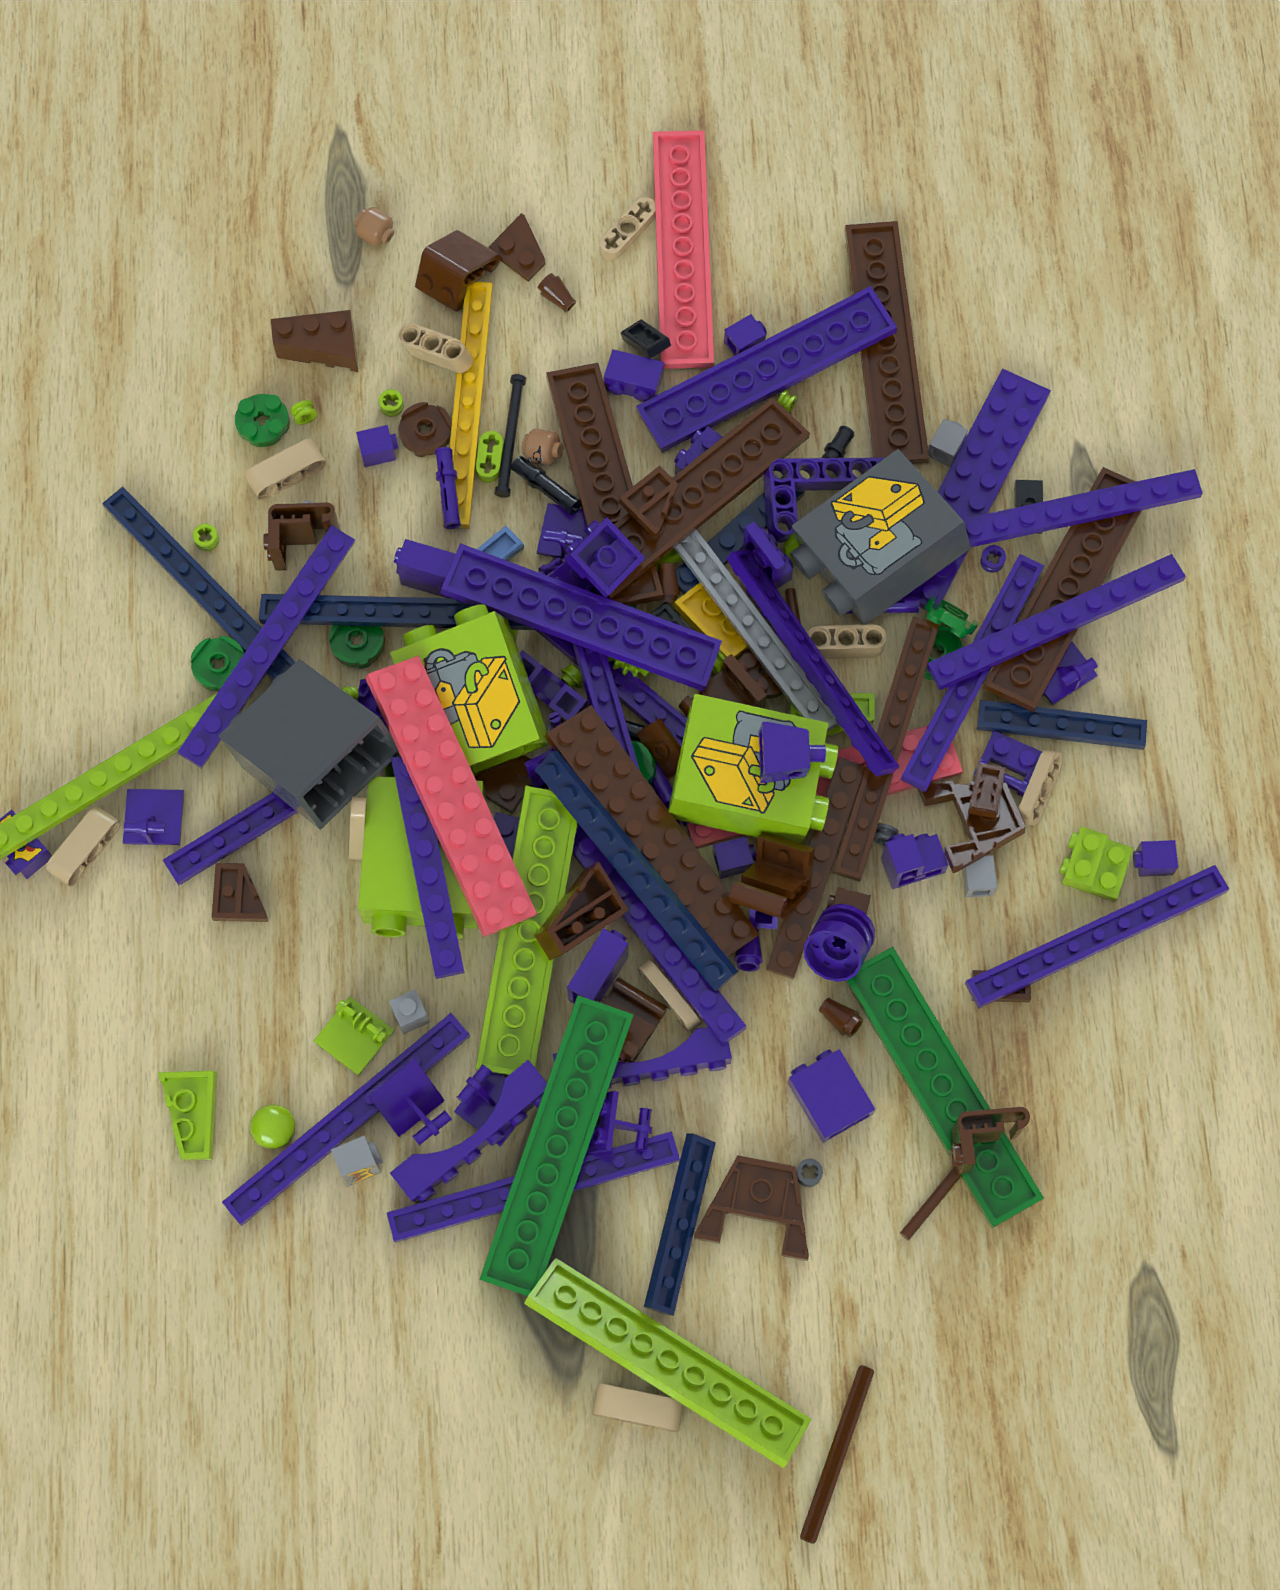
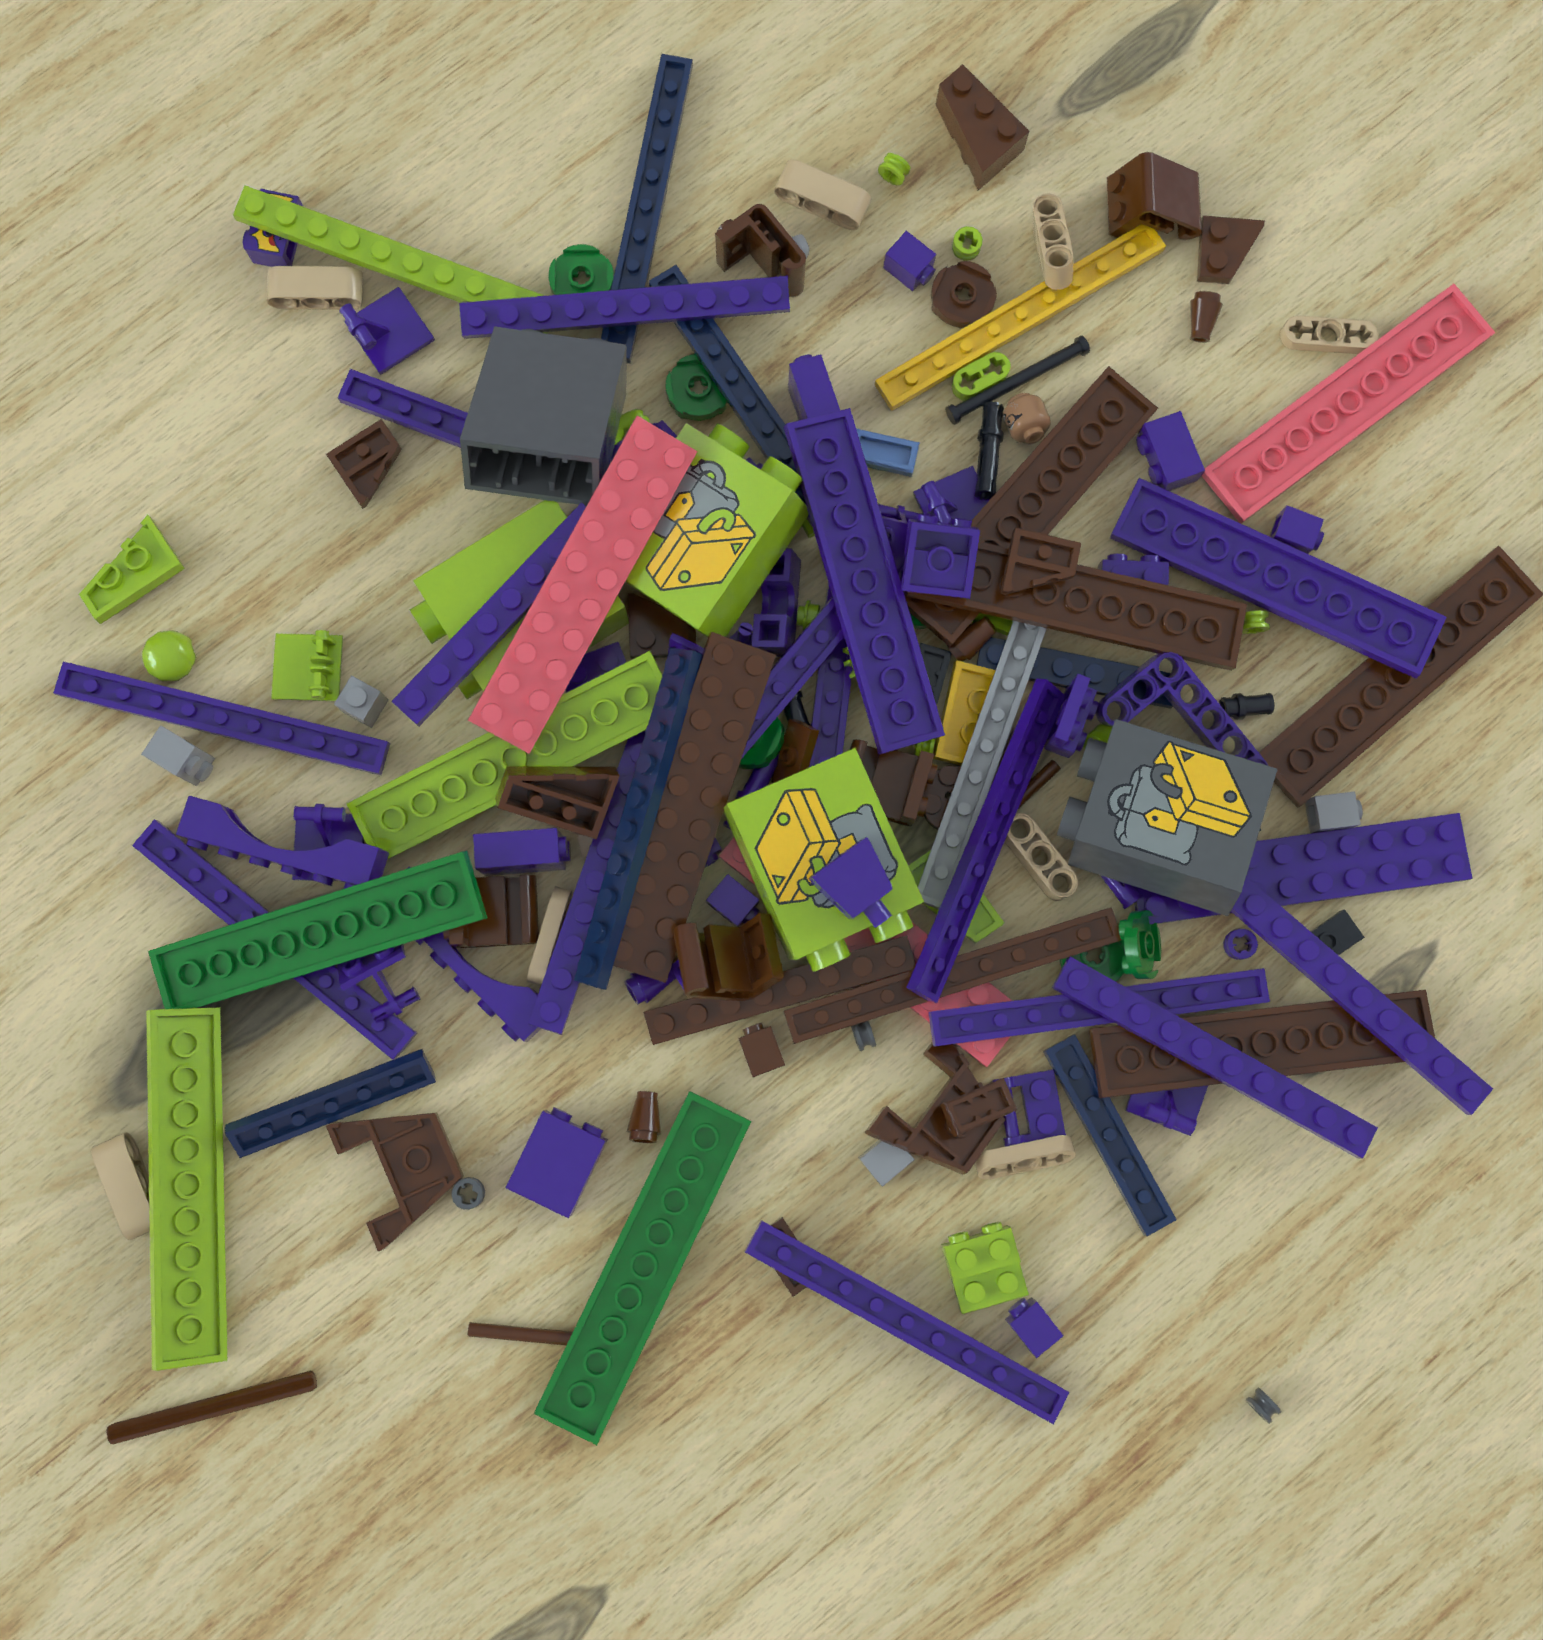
camera: 50 degrees right, 10 degrees up
lime bush [193,524,219,551] -> none
green plate [235,394,290,447] -> none
tan beam [349,796,367,860] -> none
medium nougat head [354,207,395,247] -> none
dark purple plate [367,1057,452,1146] -> none
dark purple pin [435,447,461,529] -> none
black plate [620,319,671,359] -> none
dark purple wheel [804,904,875,982] -> none
dark purple brick [881,833,948,889] -> none
reddish brown piece [949,1107,1030,1174] -> none

